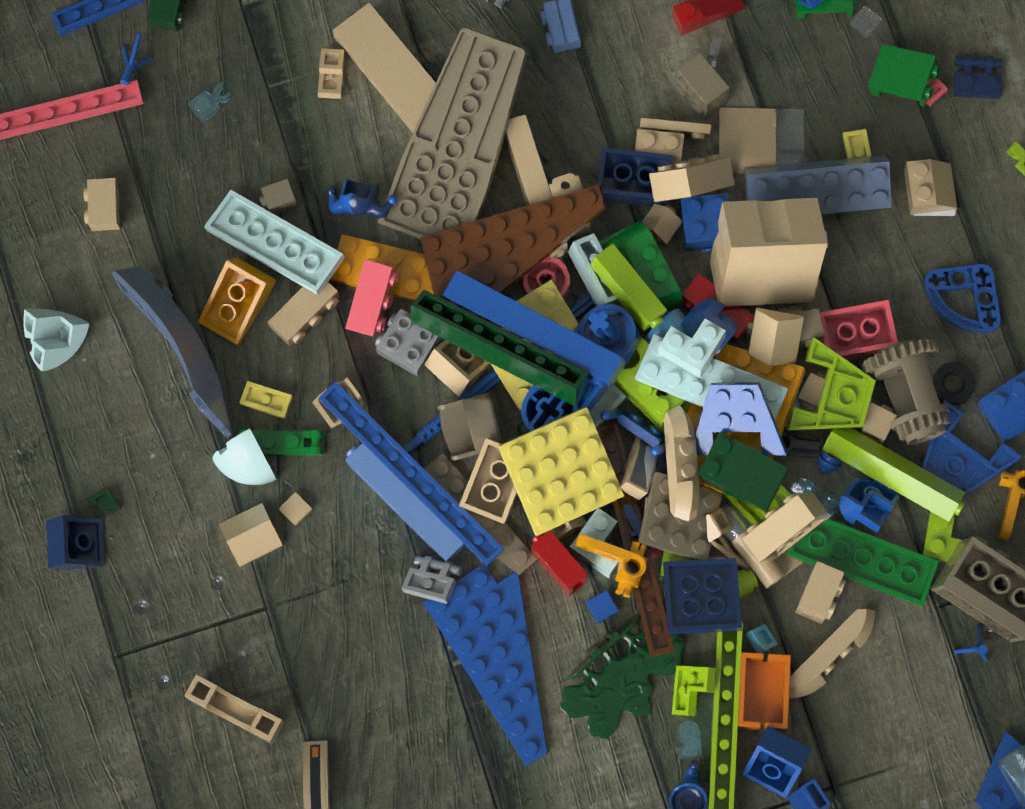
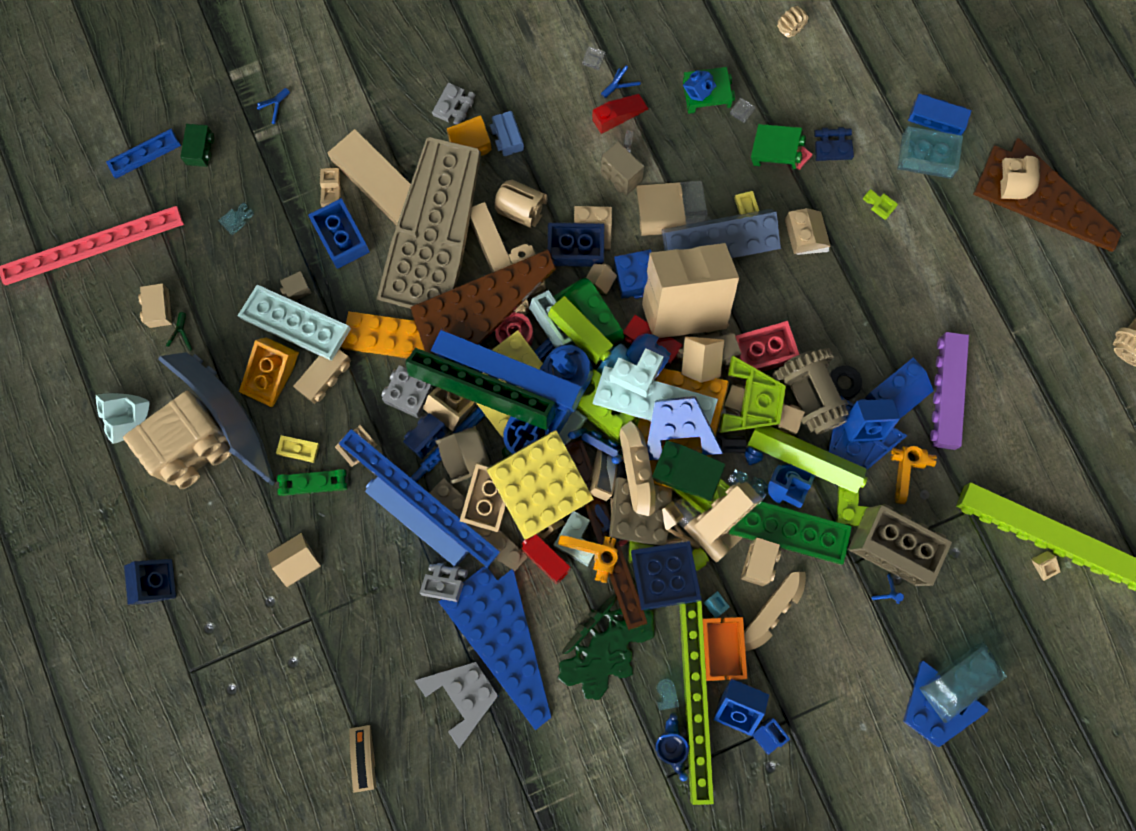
camera: 10 degrees left, 0 degrees up
dark green tile [88,487,121,512] -> none
blue plant [120,32,153,86] -> none
tan arch [184,675,284,744] -> none
light aqua brick [212,429,277,485] -> none
tan tile [279,492,313,526] -> none
dark blue piece [327,179,398,218] -> none
coral brick [345,258,401,336] -> none
blue tile [586,590,619,624] -> none
tan plate [640,118,711,140] -> none
tan brick [649,154,735,202] -> none
lime plate [672,666,716,716] -> none
blue beam [924,264,1001,333] -> none
none -> tan brick [123,391,231,489]
none -> dark green plant [166,312,192,351]
none -> blue brick [308,198,370,269]
none -> dark blue slope [403,413,448,460]
none -> light grey wing [414,662,499,748]
none -> light orange slope [446,115,492,156]
none -> tan cylinder [495,180,547,228]
none -> blue brick [843,398,900,442]

